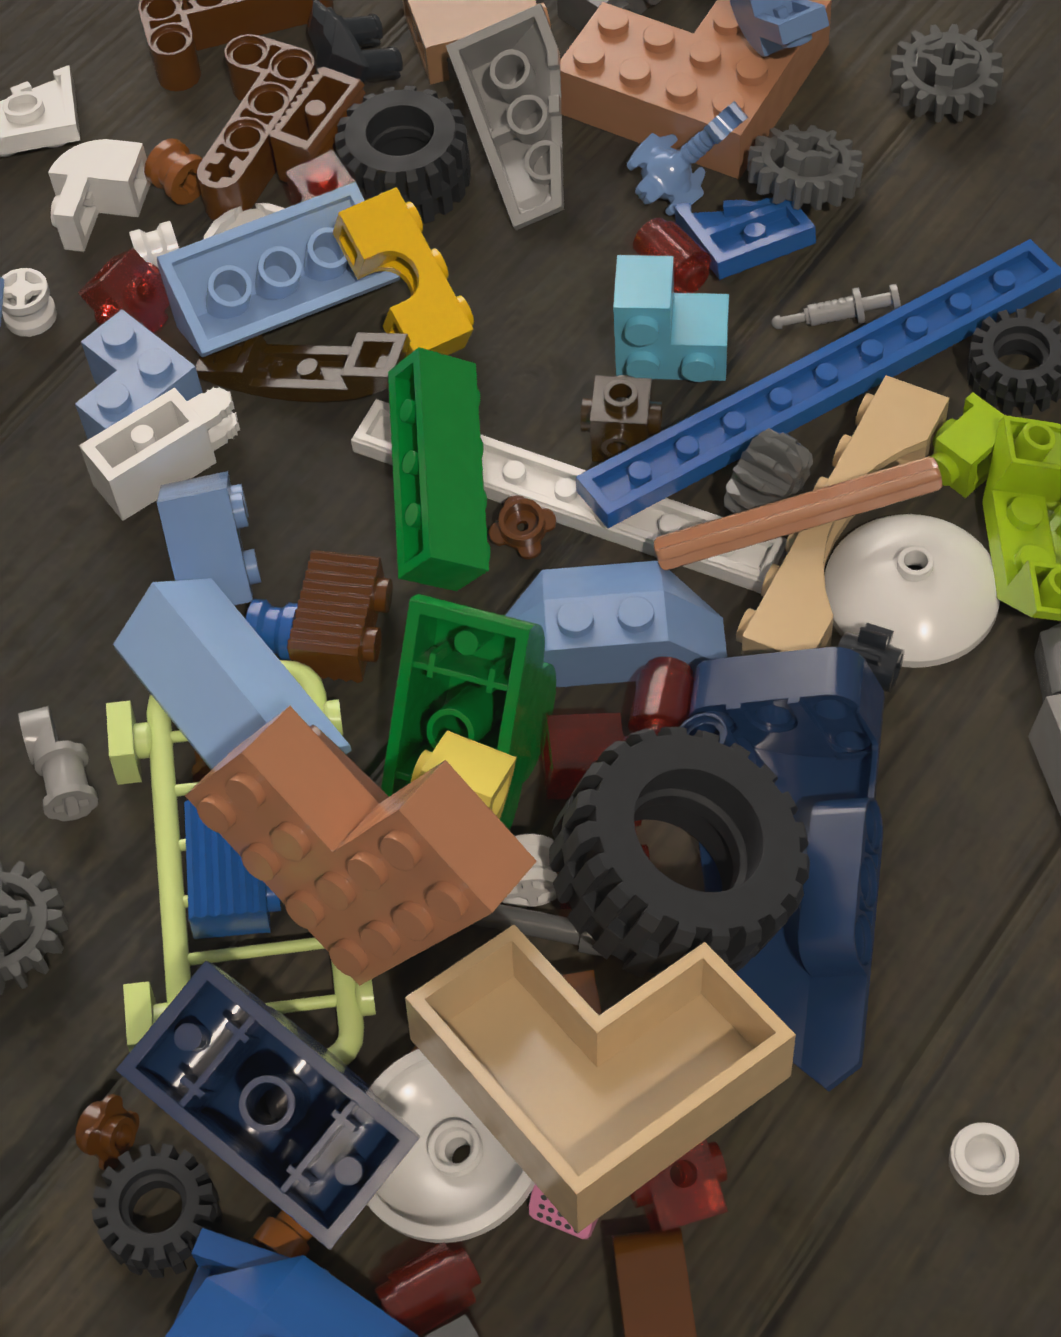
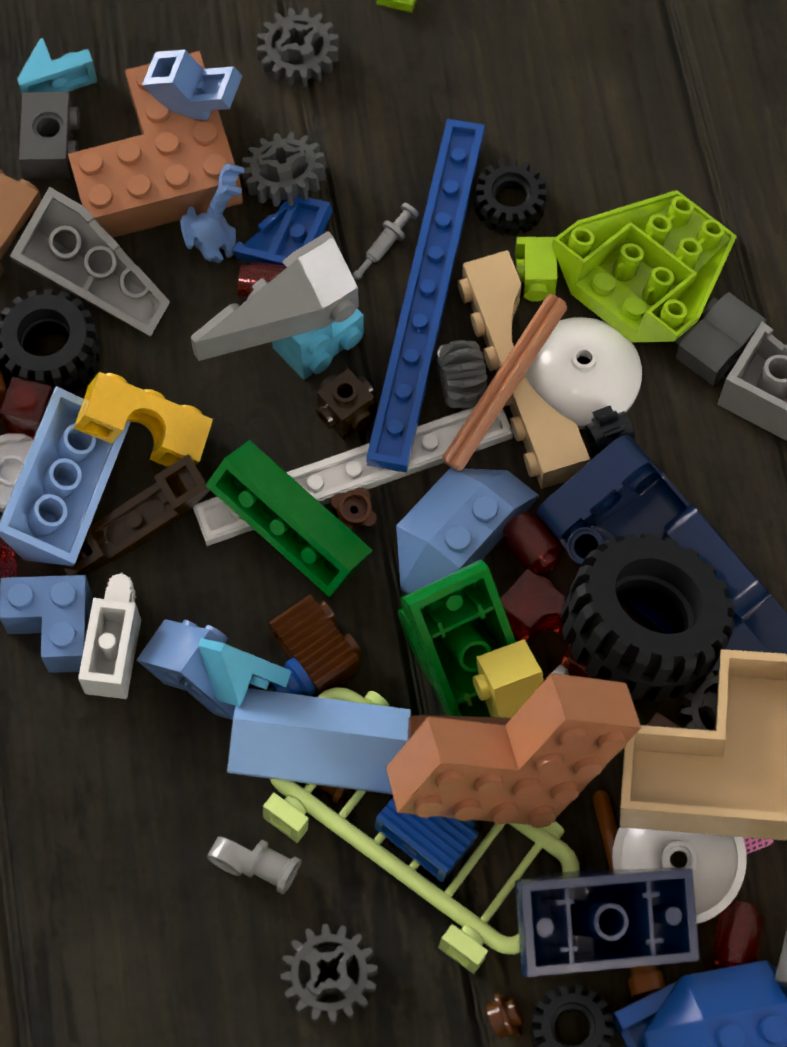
camera: 50 degrees left, 10 degrees up
none -> light grey wedge [190,231,359,361]
none -> medium azure slope [198,638,292,706]

